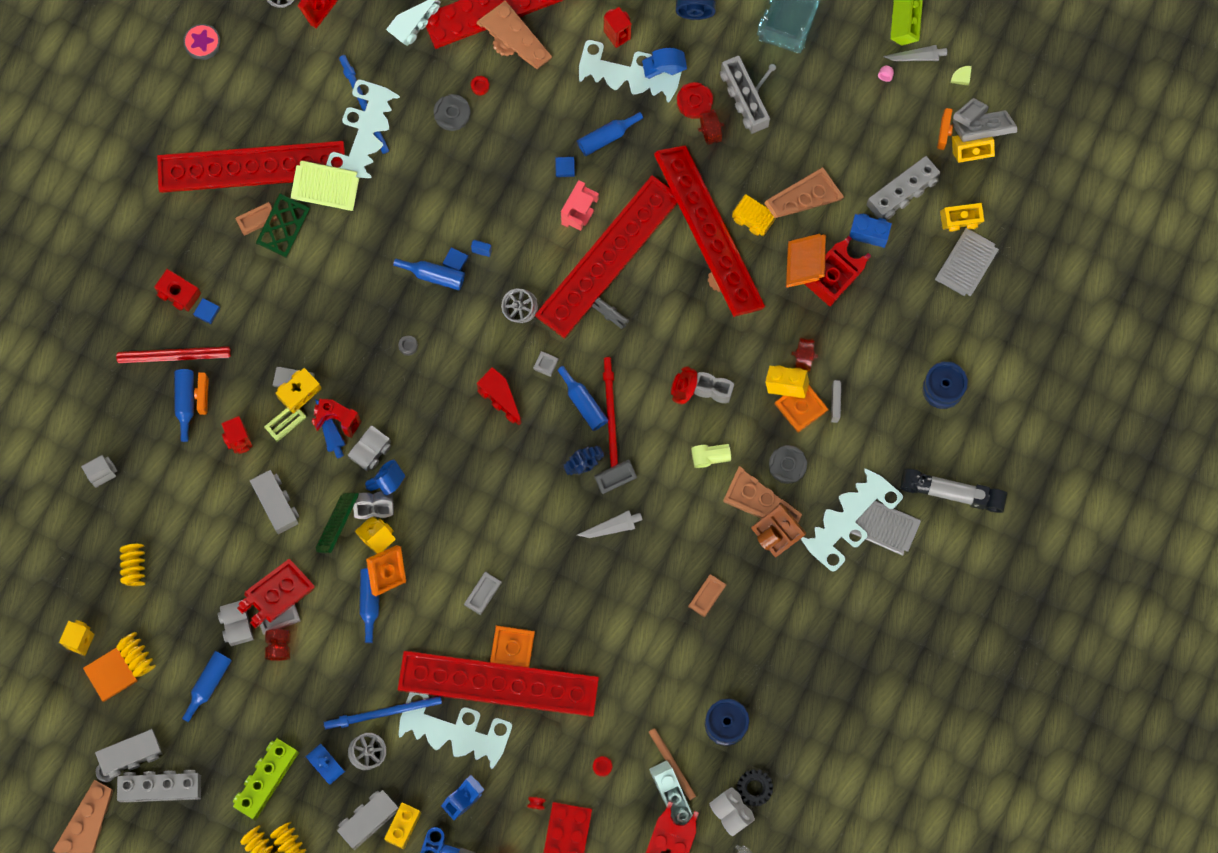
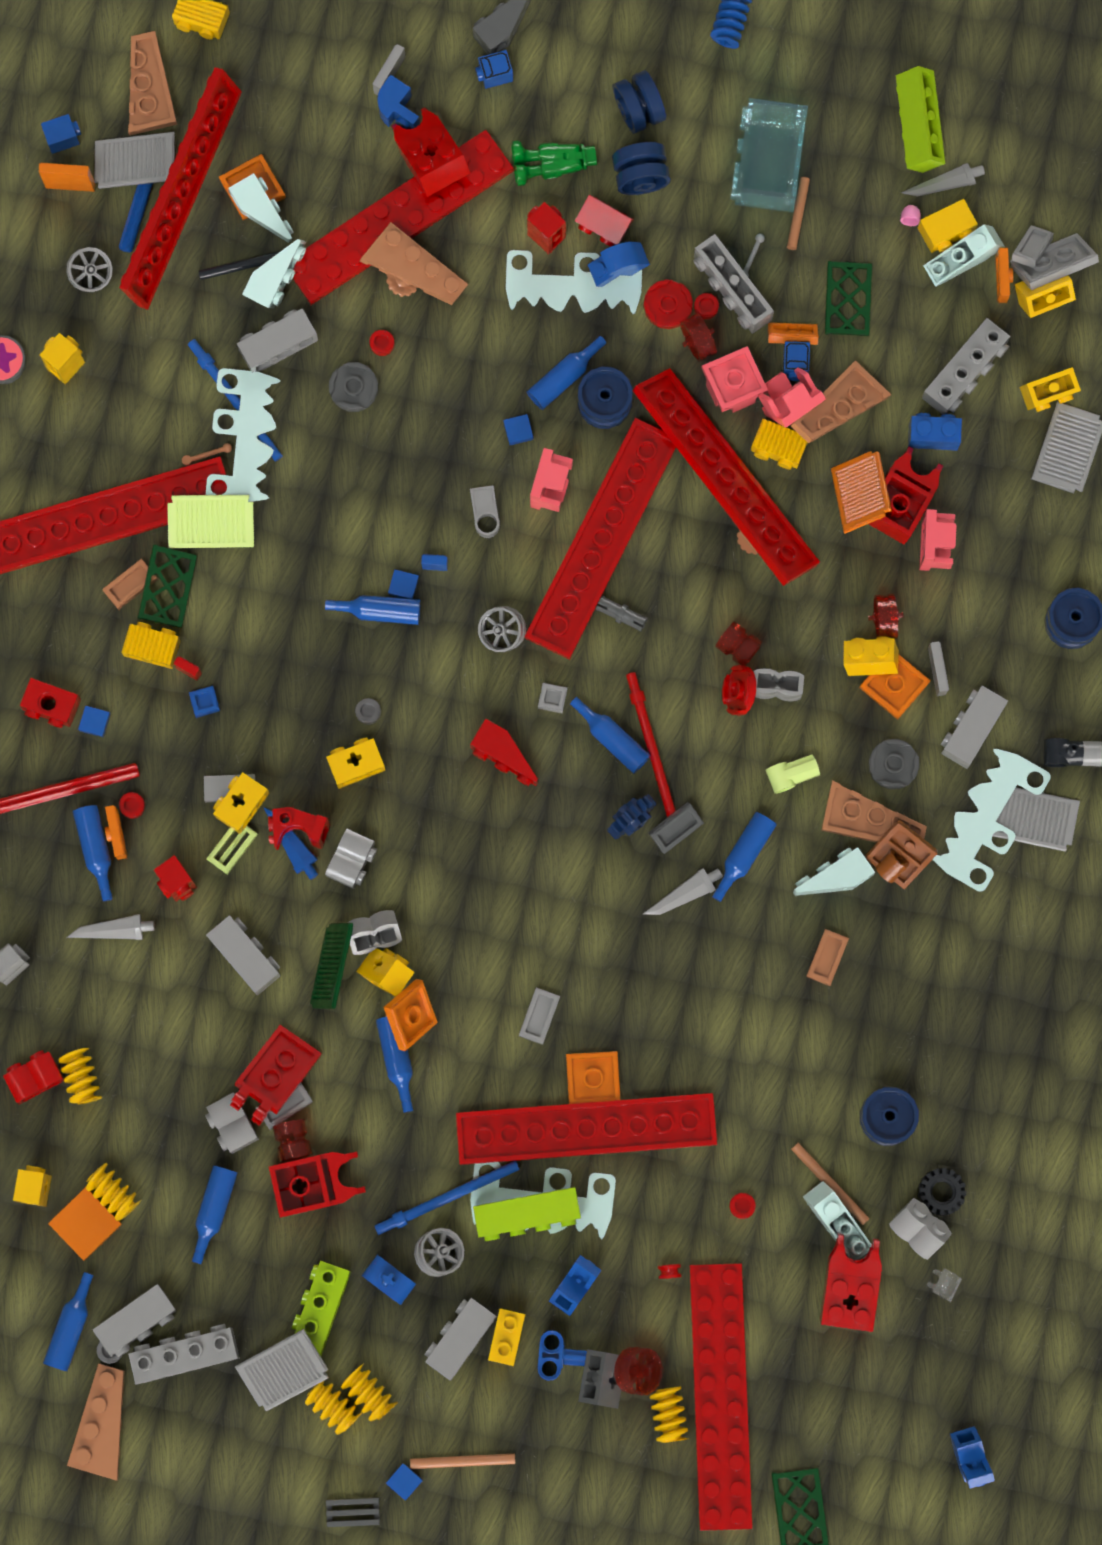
camera: 10 degrees left, 5 degrees up
blue beam [365,459,405,495] -> none
yellowish green tile [950,66,972,85] -> none
none -> red brick [3,1050,64,1105]
none -> yellow brick [40,333,85,385]
none -> blue piece [43,1272,94,1372]
none -> light grey bar [66,914,155,940]
none -> red tile [119,792,145,819]
none -> yellow brick [122,622,180,669]
none -> red tile [173,656,202,681]
none -> nougat hinge [182,443,232,466]
none -> blue tile [189,686,220,718]
none -> black bar [199,251,281,280]
none -> light grey window [235,1329,329,1411]
none -> light grey brick [237,309,318,373]
none -> red brick [268,1151,366,1218]
none -> yellow brick [326,737,386,789]
none -> light grey piece [470,485,500,538]
none -> lime brick [473,1187,581,1241]
none -> brick [575,195,634,247]
none -> dark blue wheel [578,367,632,429]
none -> red tile [694,293,719,319]
none -> coral panel [702,346,768,413]
none -> blue piece [712,812,777,902]
none -> clear red wheel [715,621,763,666]
none -> coral panel [758,367,826,428]
none -> orange plate [768,323,819,345]
none -> blue brick [783,341,810,381]
none -> nougat bar [787,177,810,250]
none -> light aqua slope [793,847,875,896]
none -> dark green window [825,261,872,336]
none -> yellow brick [918,199,978,253]
none -> coral panel [919,509,956,571]
none -> light aqua slope [923,224,1005,287]
none -> light grey brick [941,686,1008,769]

